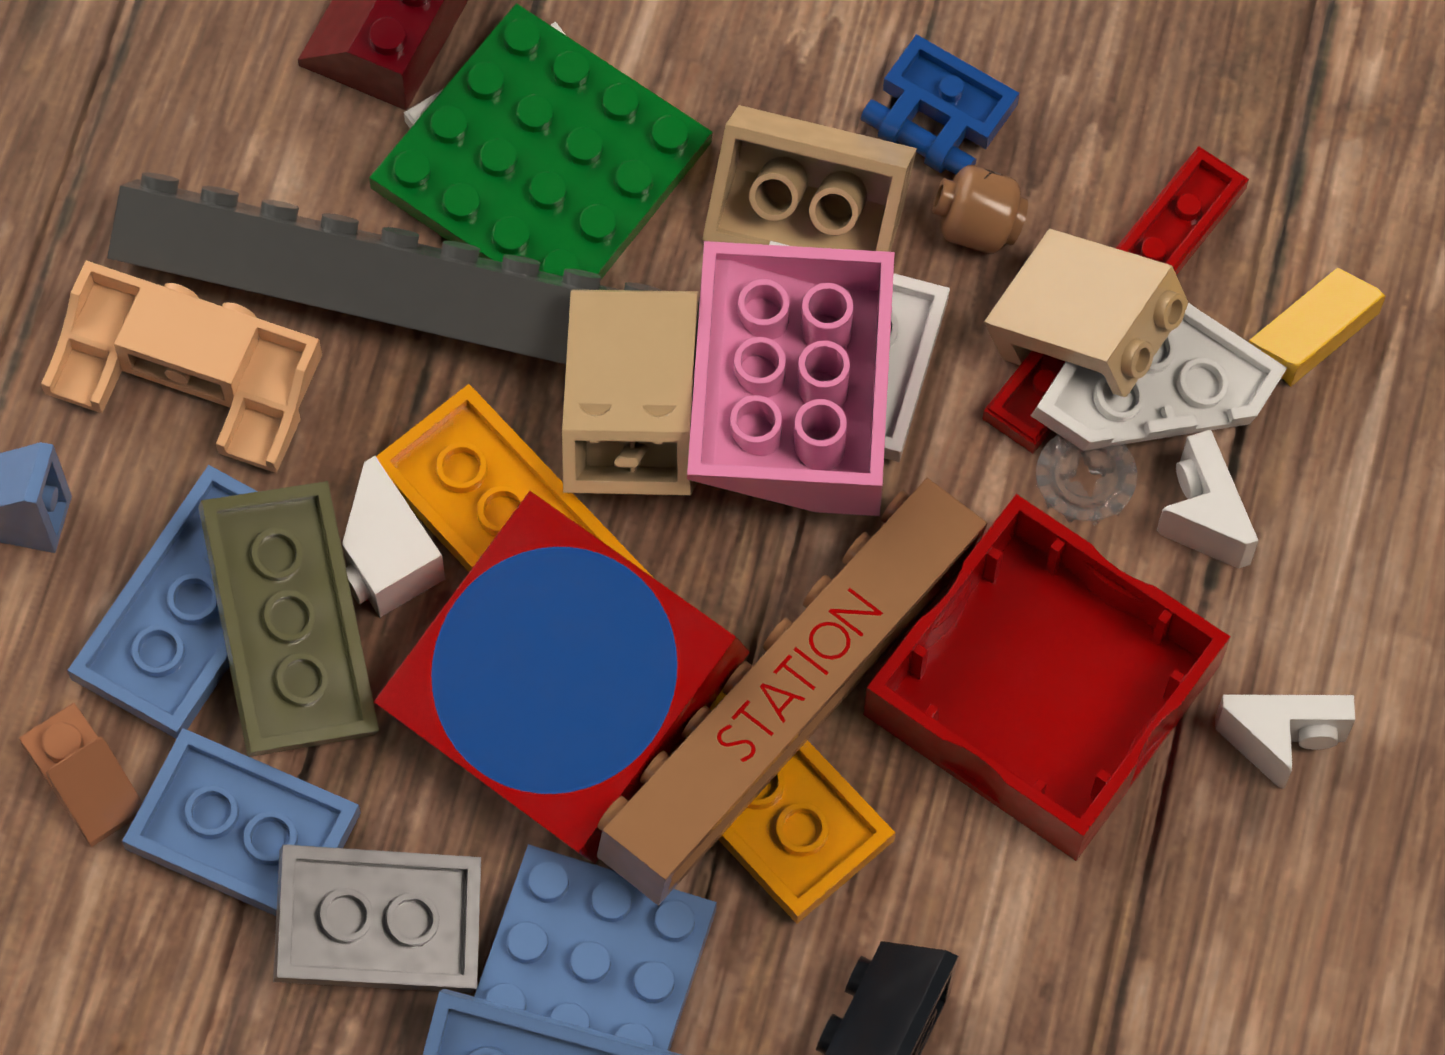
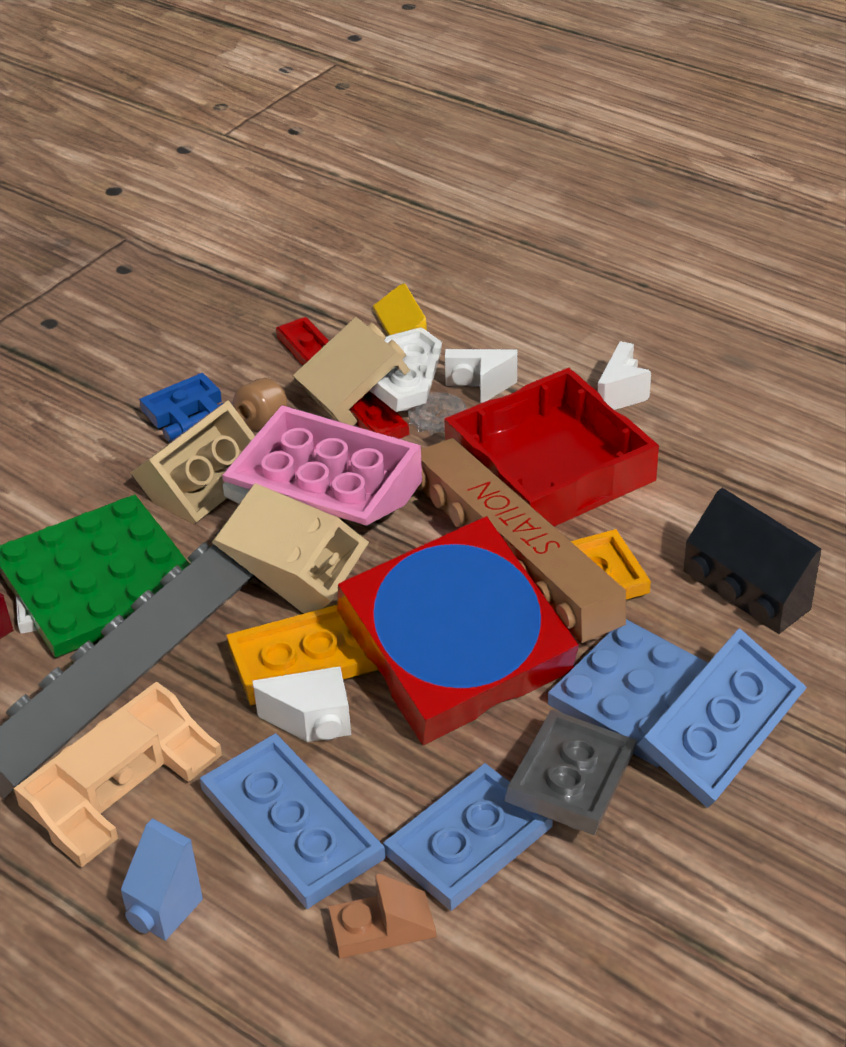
camera: 65 degrees left, 25 degrees down
olive plate [198,481,379,757] -> none

